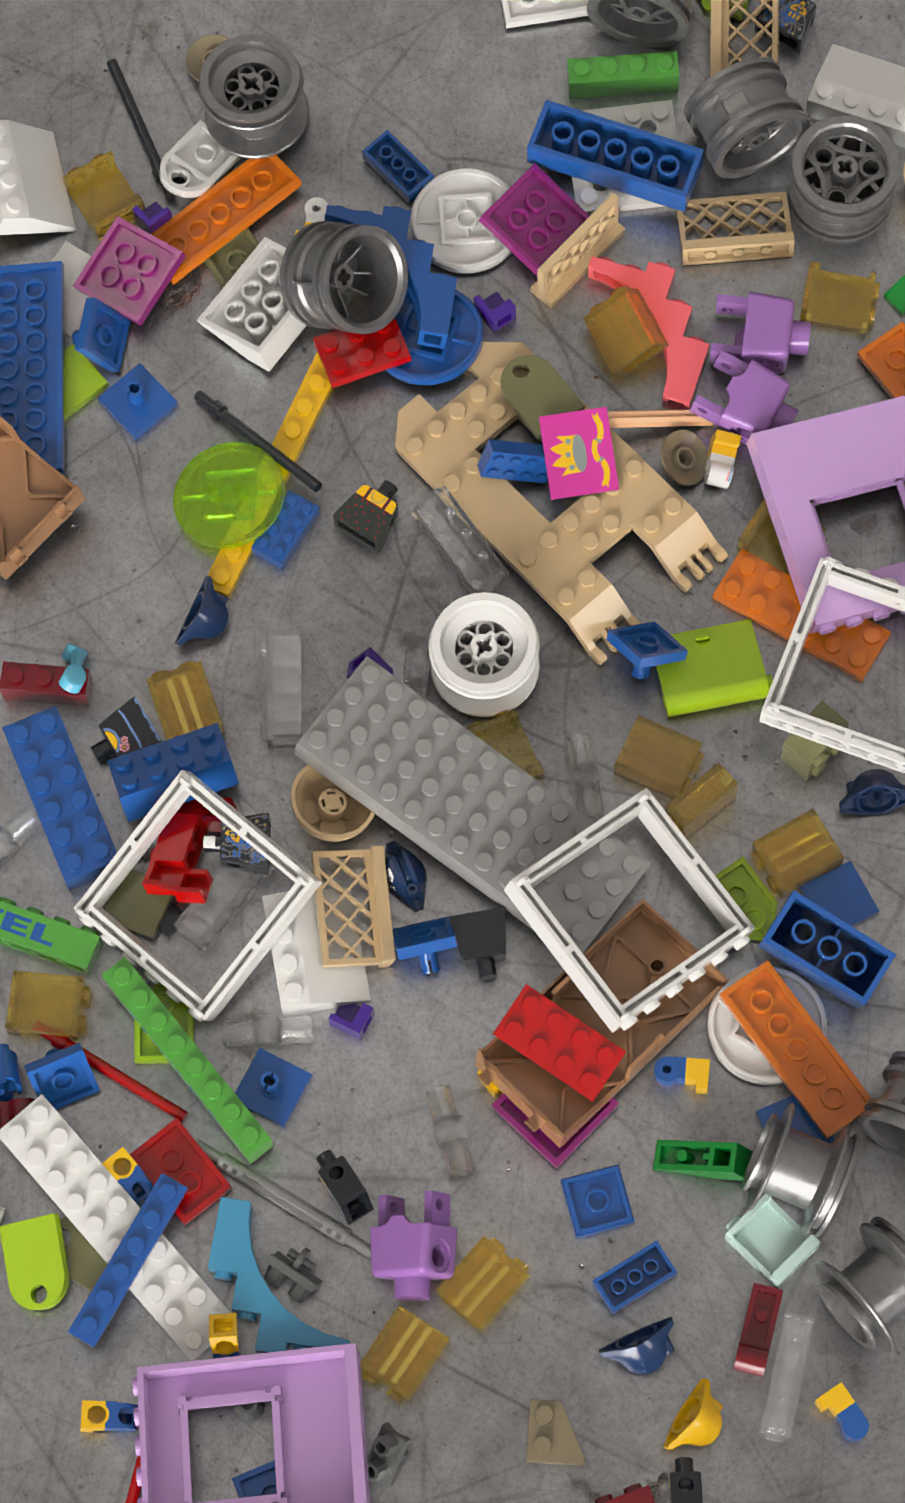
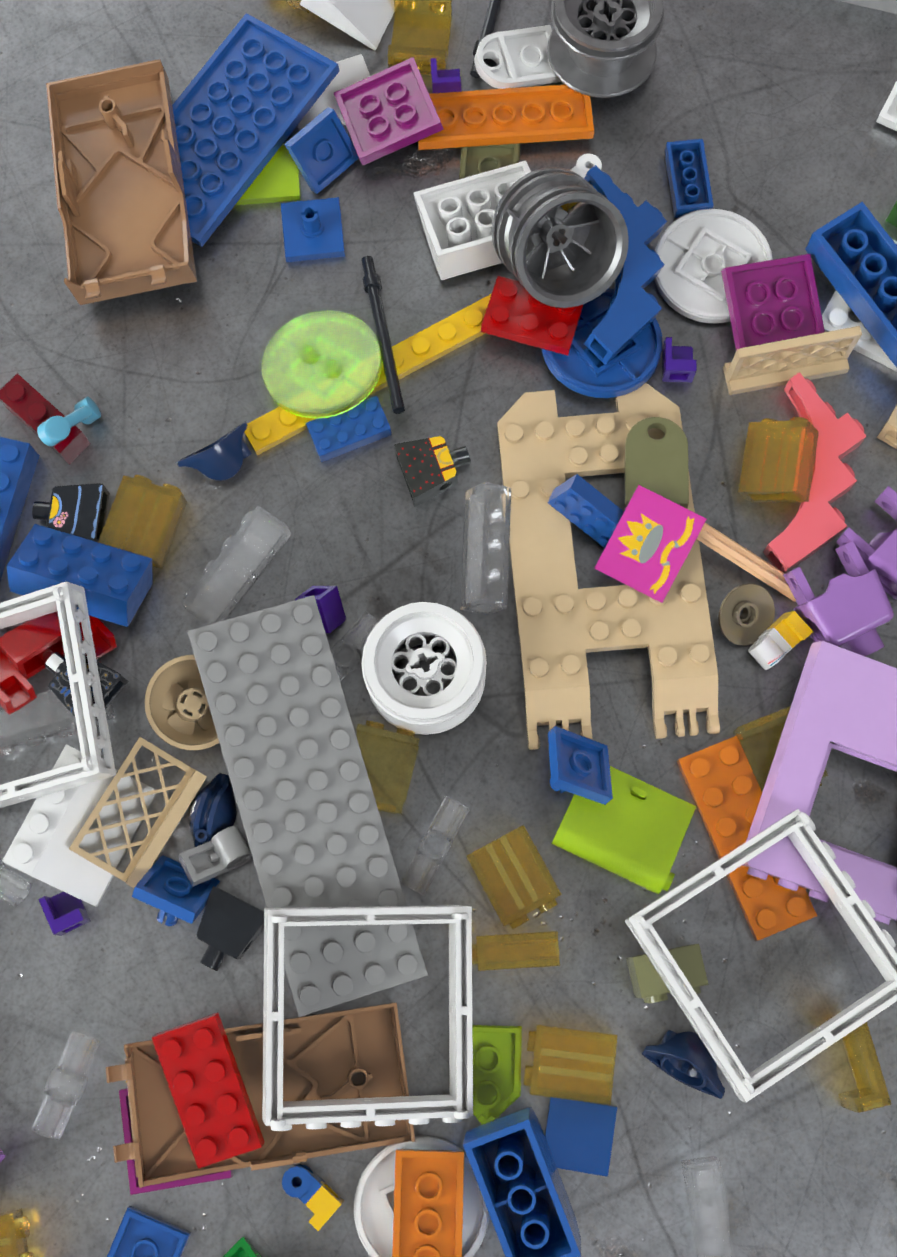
camera: 35 degrees right, 5 degrees up
none -> light grey plate [178,826,253,887]

